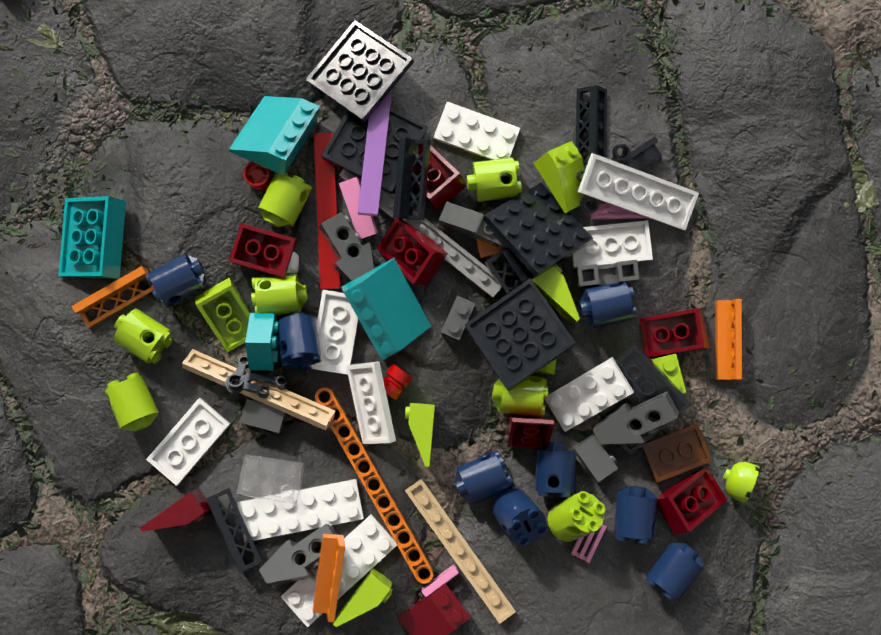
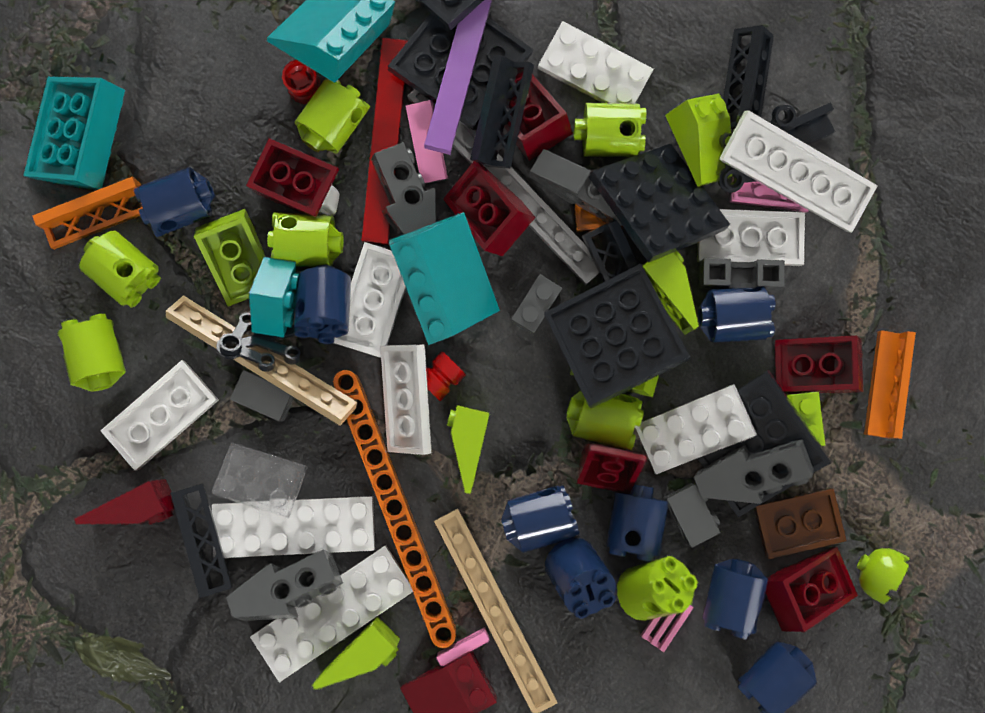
camera: 10 degrees right, 0 degrees up
orange fence [312,534,345,622] -> none

